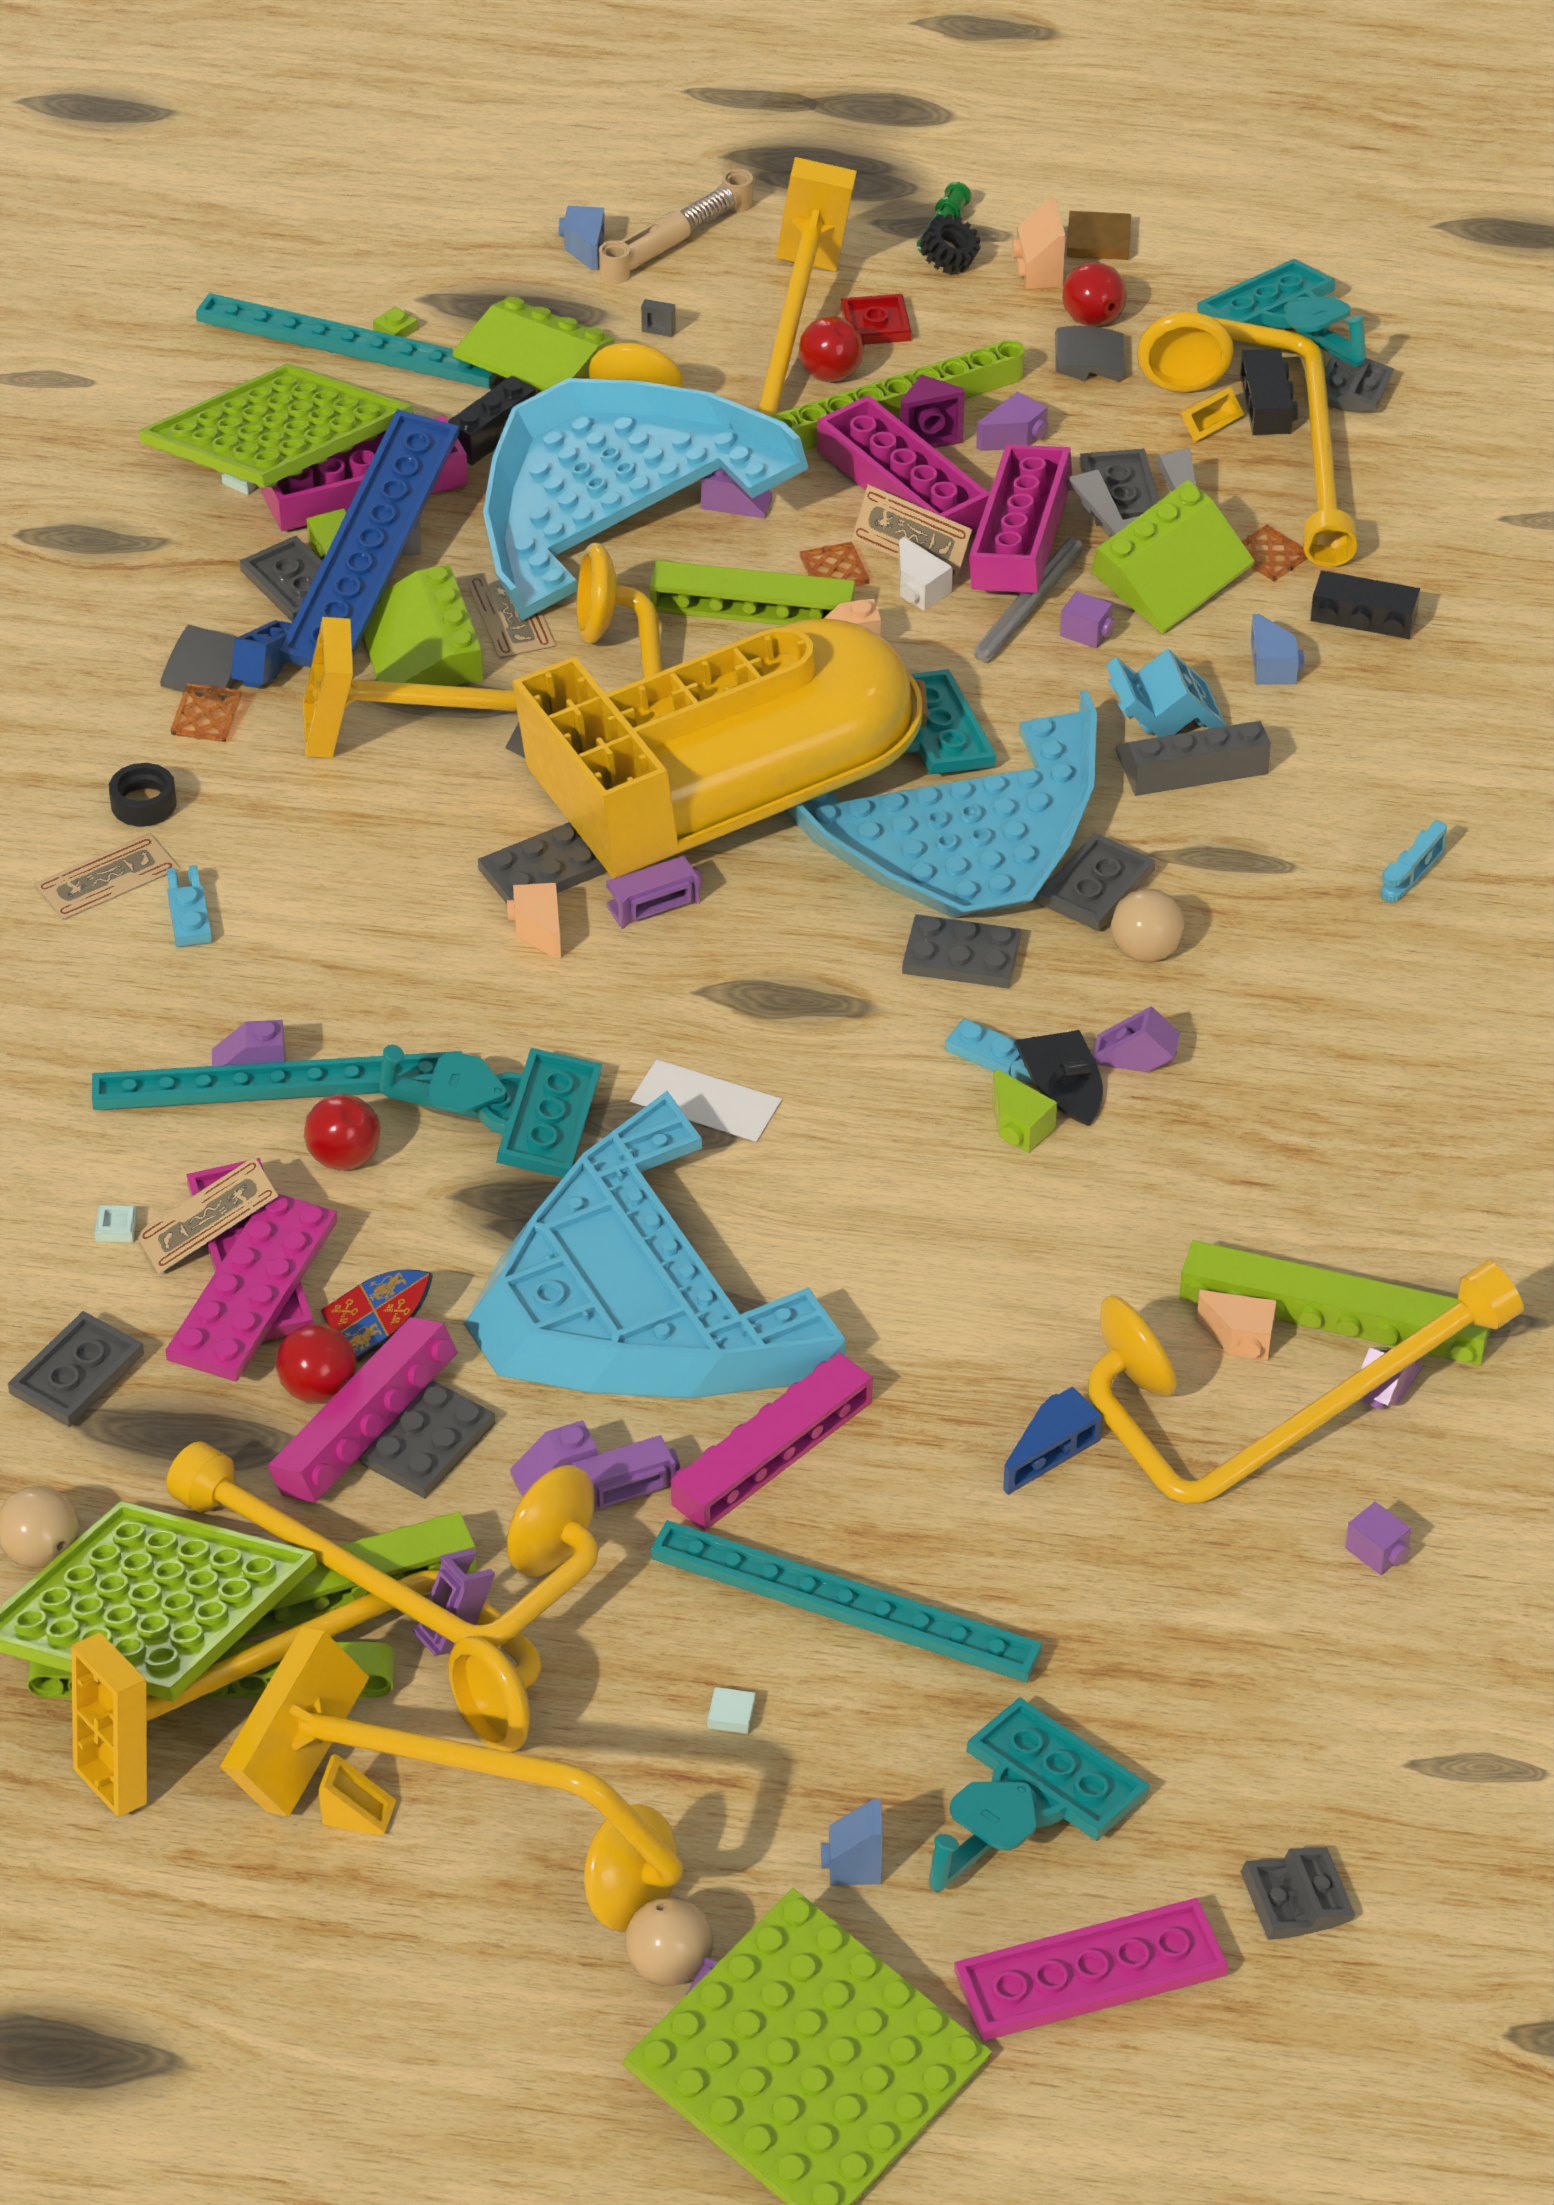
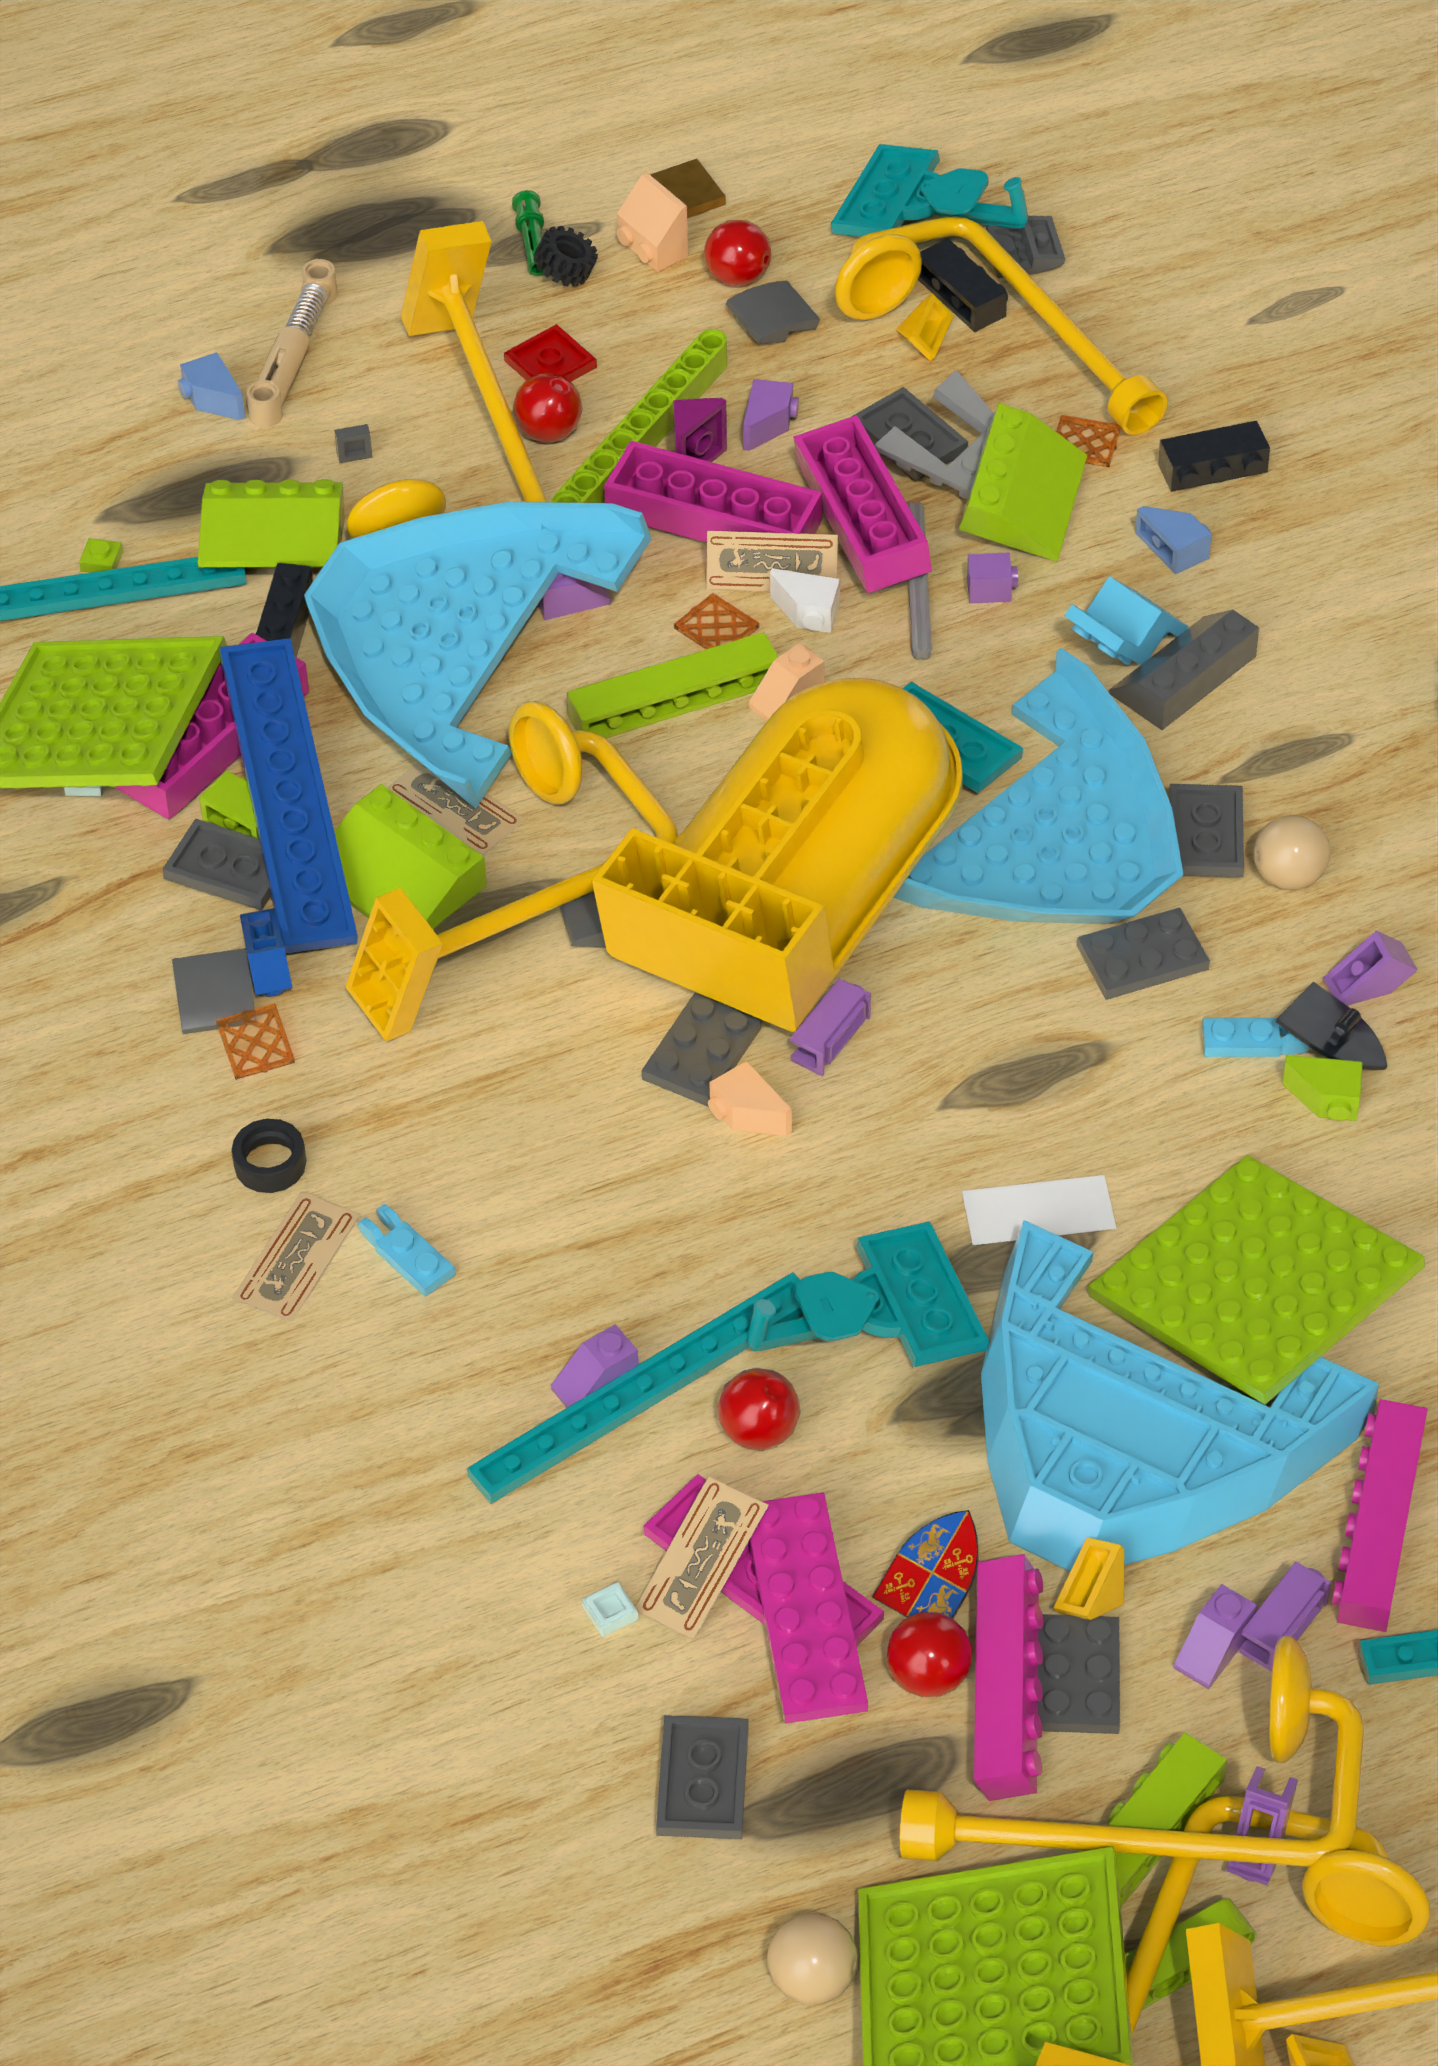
camera: 30 degrees left, 5 degrees up
none -> yellow slope [1053,1537,1124,1620]
none -> lime plate [1088,1155,1425,1405]

